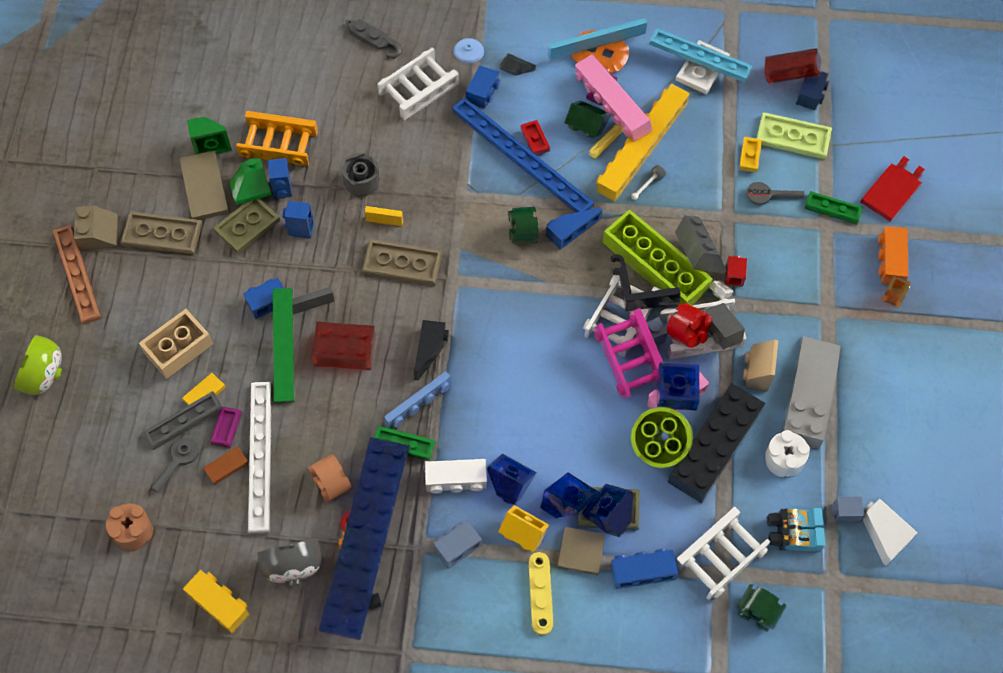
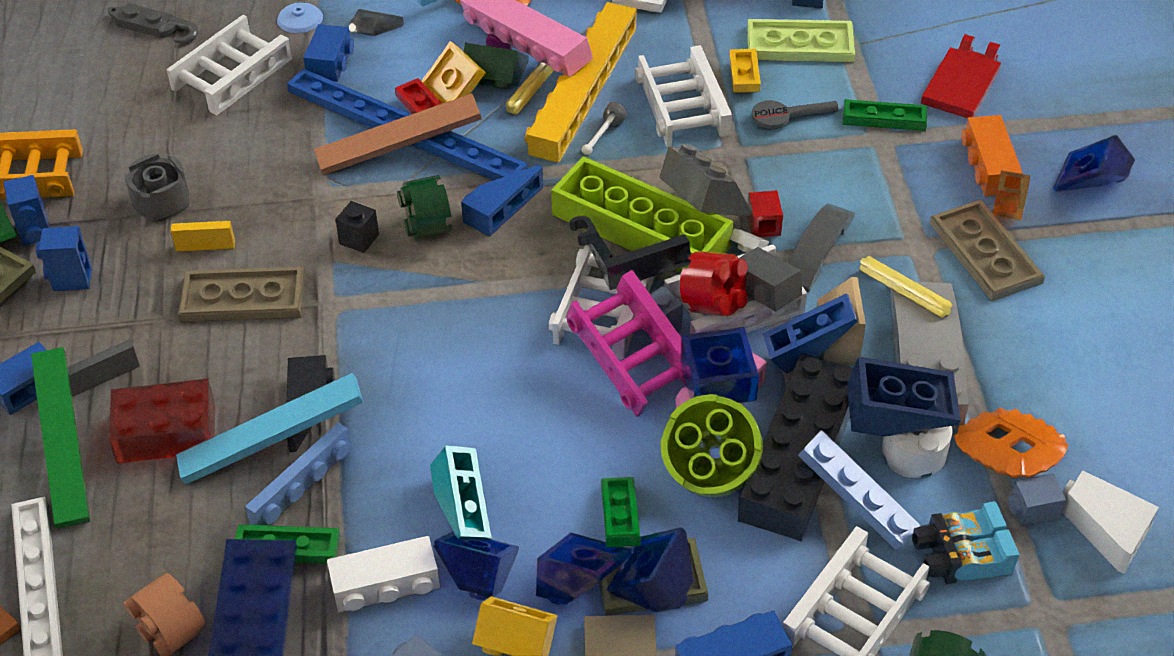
camera: 10 degrees left, 15 degrees down
none -> medium azure tile [176,373,363,485]
none -> nougat tile [314,93,482,175]
none -> black brick [335,201,379,253]
none -> yellow tile [422,41,486,104]
none -> teal slope [430,446,492,541]
none -> green tile [601,477,641,548]
none -> white fence [635,45,732,147]
none -> blue slope [762,293,858,374]
none -> dark grey slope [789,203,855,292]
none -> plate [798,430,920,550]
none -> dark blue slope [847,357,961,437]
none -> light yellow axle [859,256,952,318]
none -> dark tan tile [929,199,1045,301]
none -> orange piece [954,407,1068,479]
none -> clear blue slope [1053,134,1135,192]

